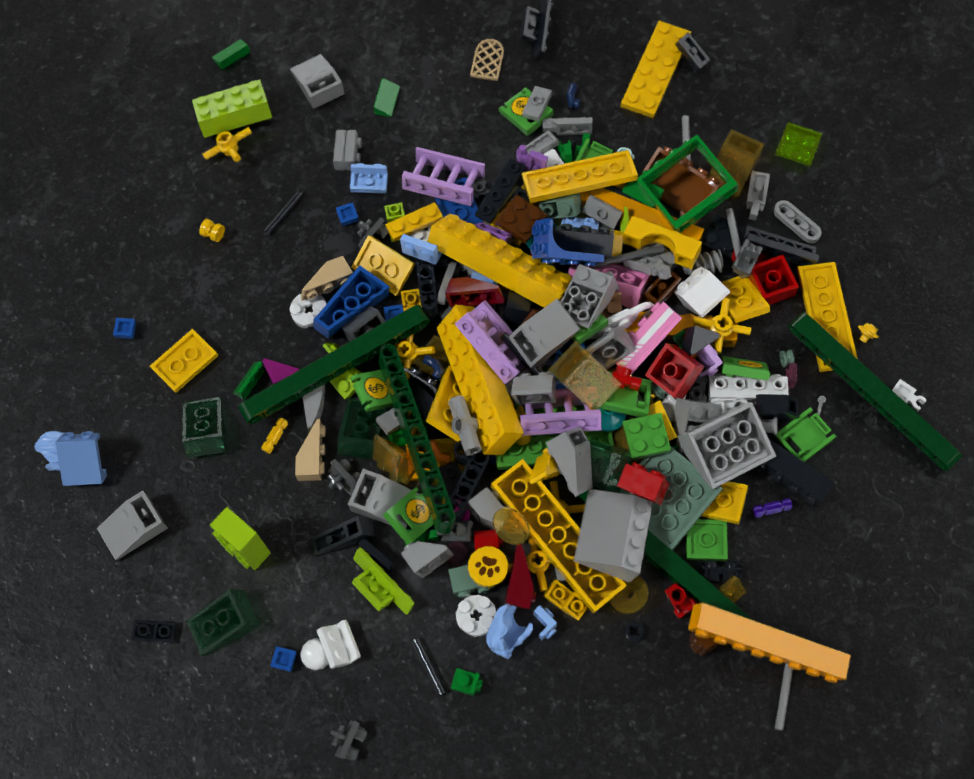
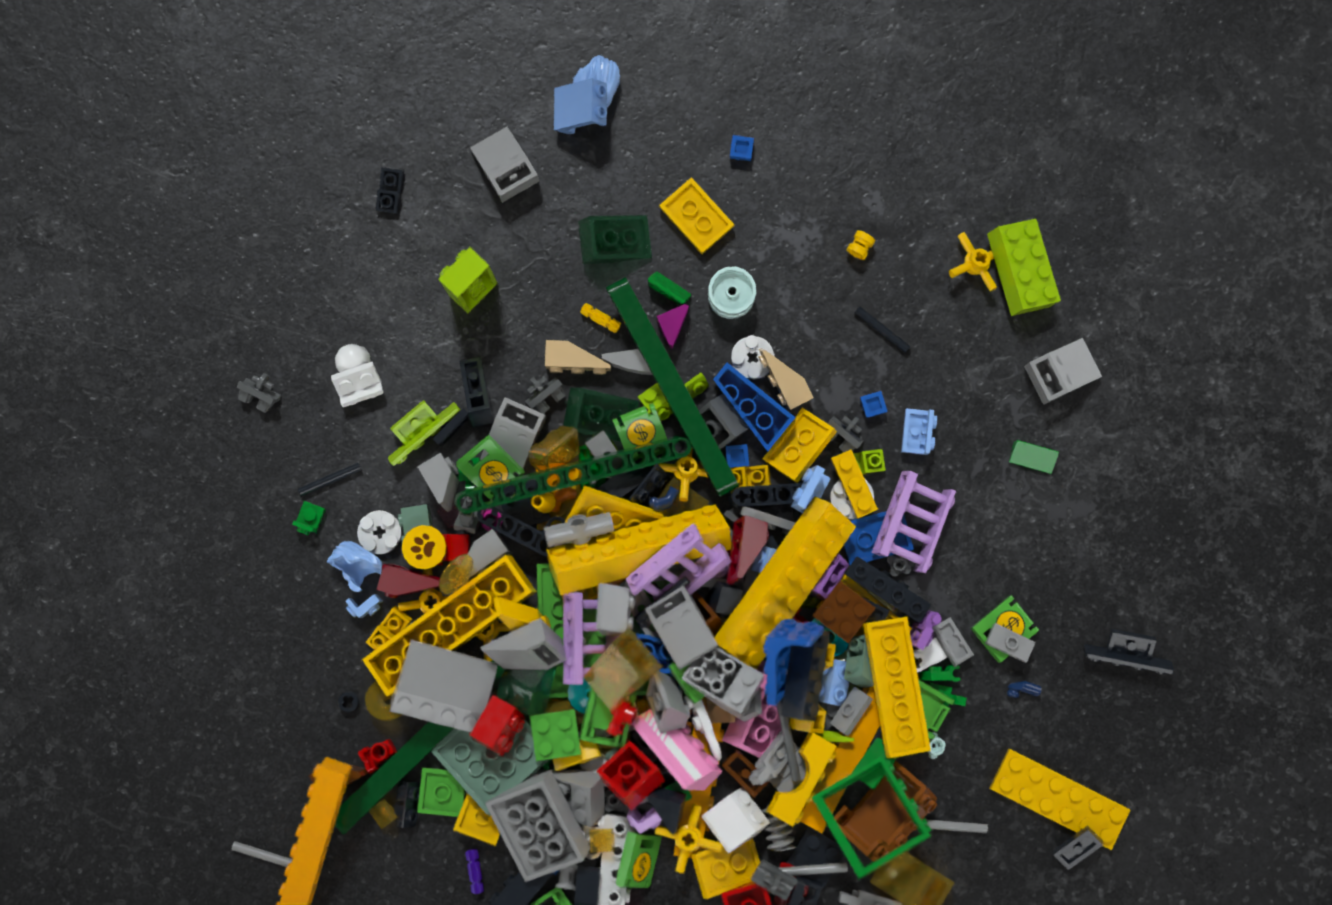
camera: 90 degrees right, 15 degrees up
clear green slope [186,589,260,656] -> none
green slope [212,39,250,70] -> none
blue plate [270,646,297,672] -> none
light grey brick [333,130,362,171] -> none
tan window [470,39,504,81] -> none
light grey hinge [543,117,592,135] -> none
none -> yellow cone [531,492,556,513]
none -> clear yellow plate [589,828,615,853]
none -> light aqua wheel [708,267,756,319]

